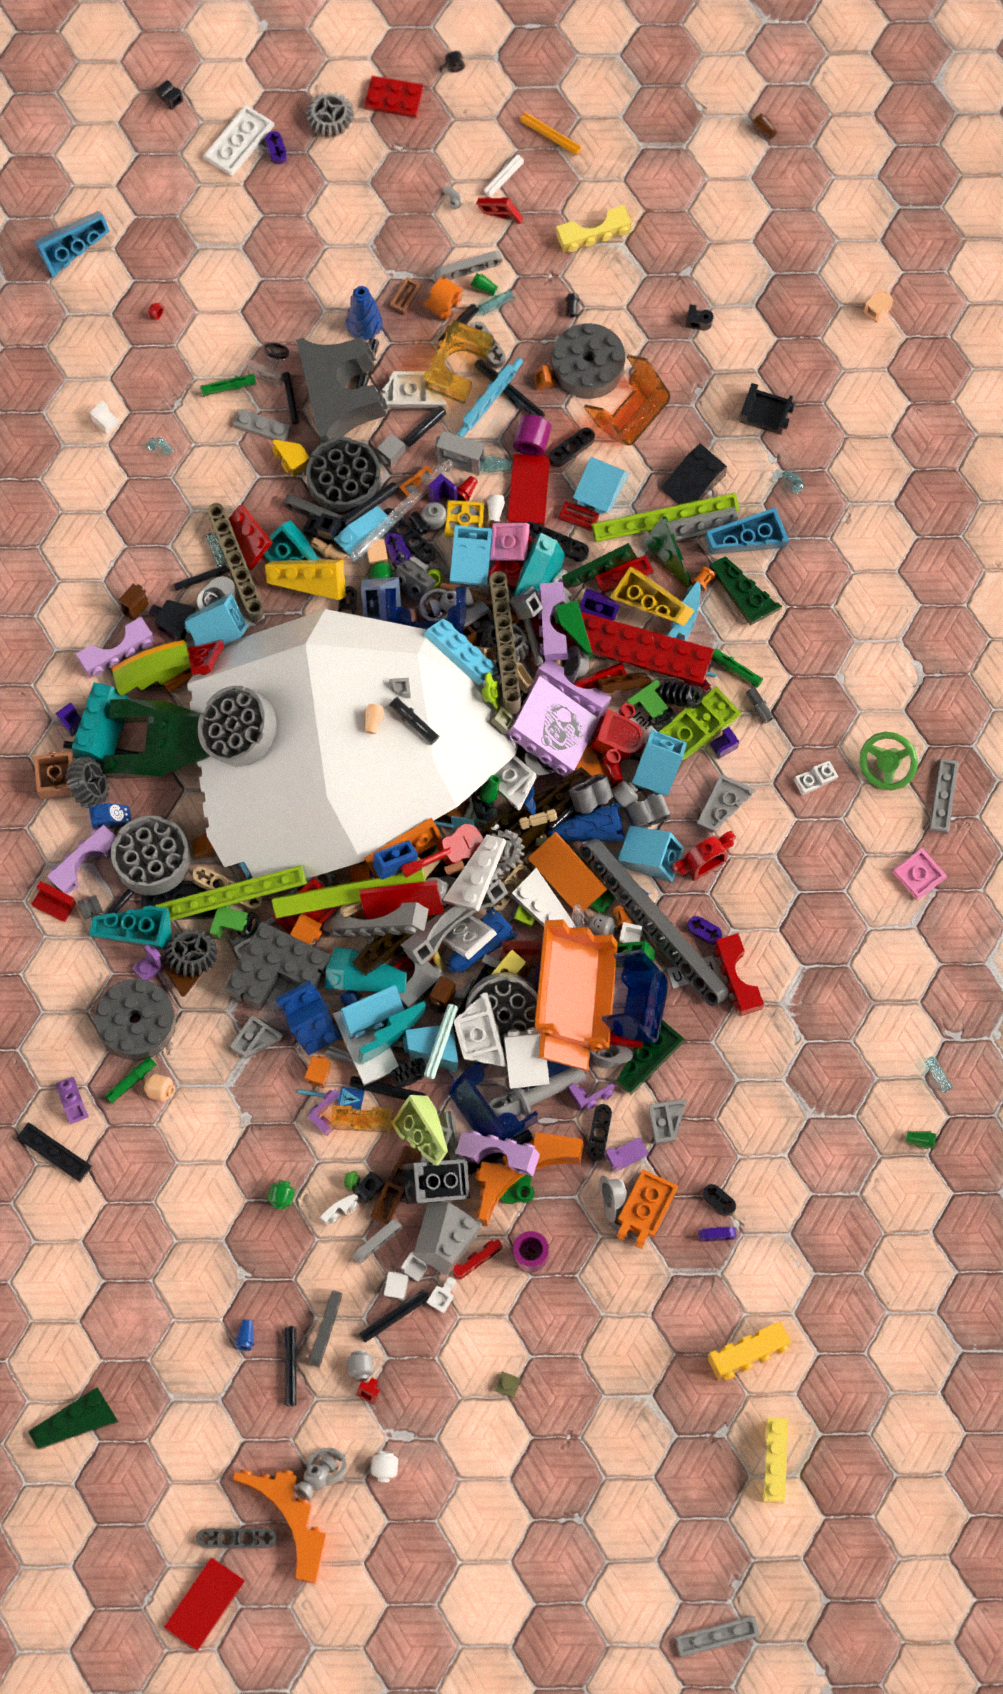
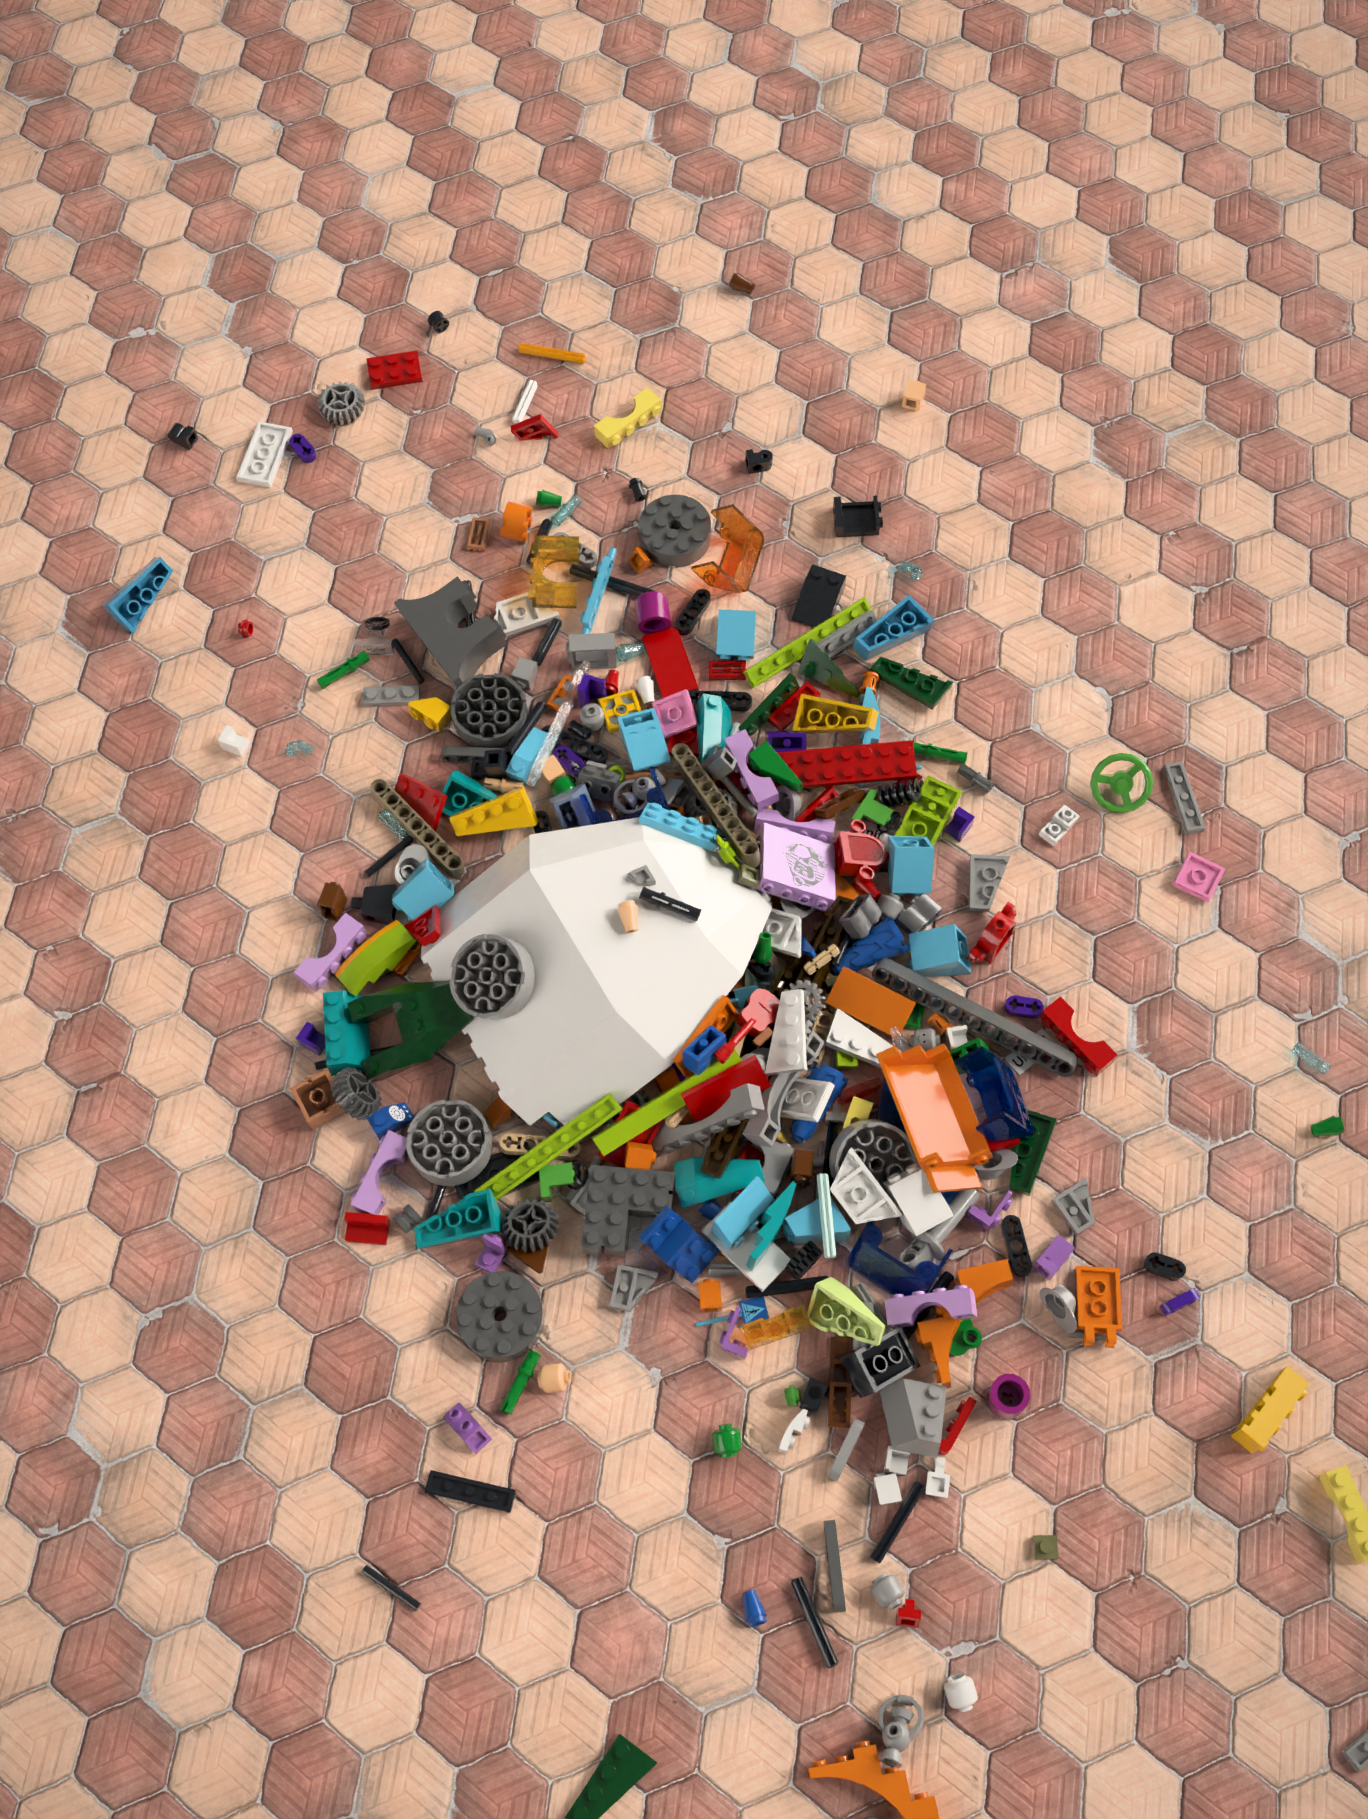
camera: 20 degrees left, 5 degrees down
blue cone [346,285,382,340] -> none
light grey beam [434,251,503,281] -> none

